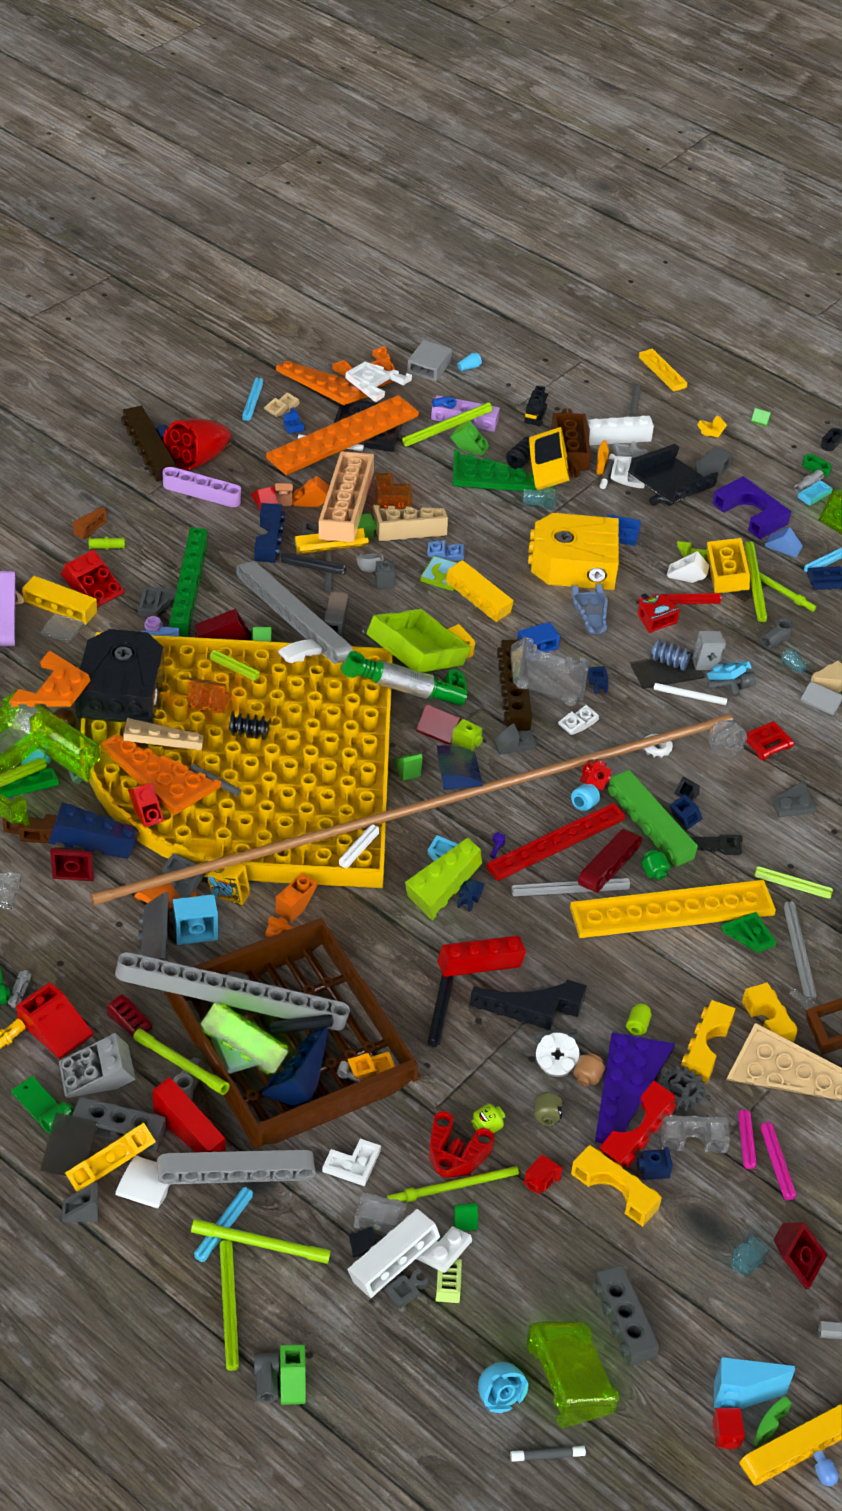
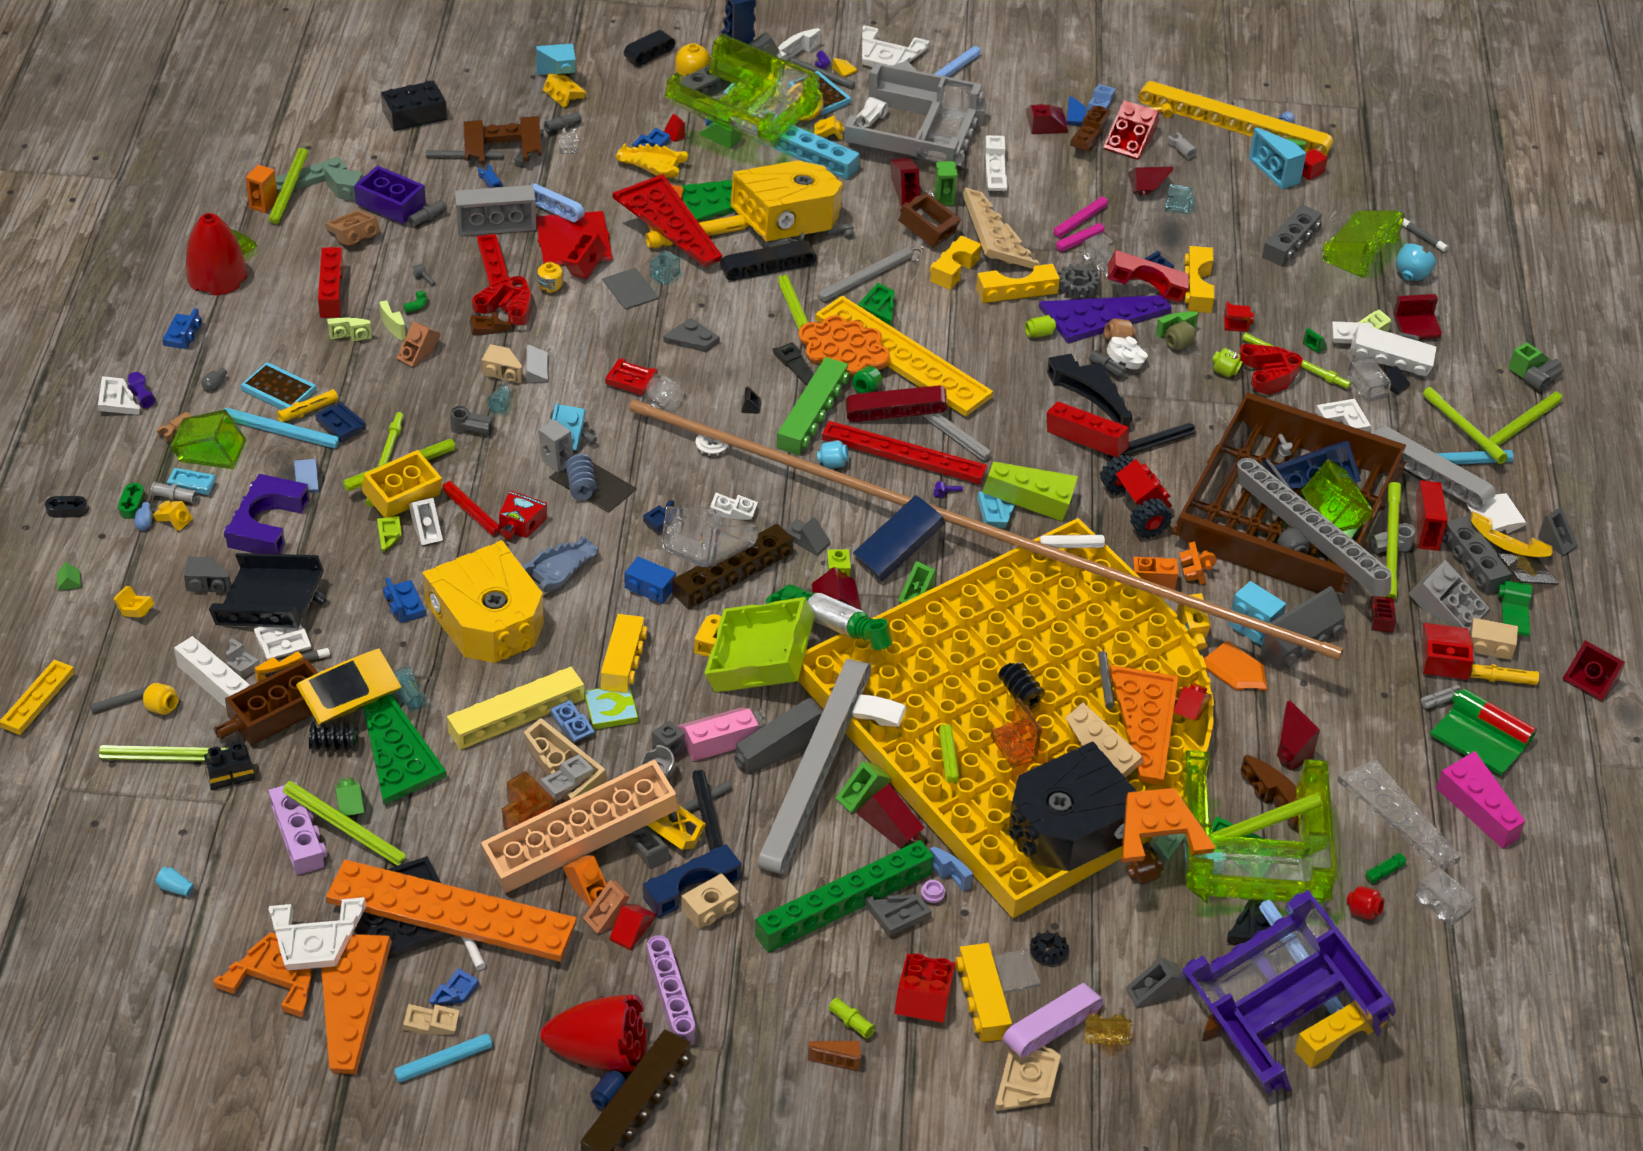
camera: 125 degrees left, 0 degrees up
dark blue wedge [48,802,138,859] -> none
dark grey wing [162,853,206,898] -> none
light orange slope [348,1052,395,1079] -> none
light grey brick [407,340,452,382] -> none
blue arm [432,396,457,409] -> none
red brick [580,759,612,791] -> none
white bar [654,683,728,706] -> none
dark blue brick [670,795,702,830] -> none
none -> lime axle [99,745,228,762]
none -> medium blue cylinder [134,502,153,531]
none -> yellow head [143,683,178,715]
none -> yellow bracket [153,501,193,531]
none -> light yellow brick [447,667,585,750]
none -> light grey slope [540,754,594,800]
none -> bright pink slope [677,707,758,762]
none -> tan brick [682,873,739,930]
none -> orange plate [798,315,891,377]
none -> black gear [1030,930,1069,965]
none -> brick [1100,455,1173,538]
none -> bright green slope [1156,311,1199,338]
none -> dark red bracket [1393,294,1442,339]
none -> tan brick [1469,618,1518,660]

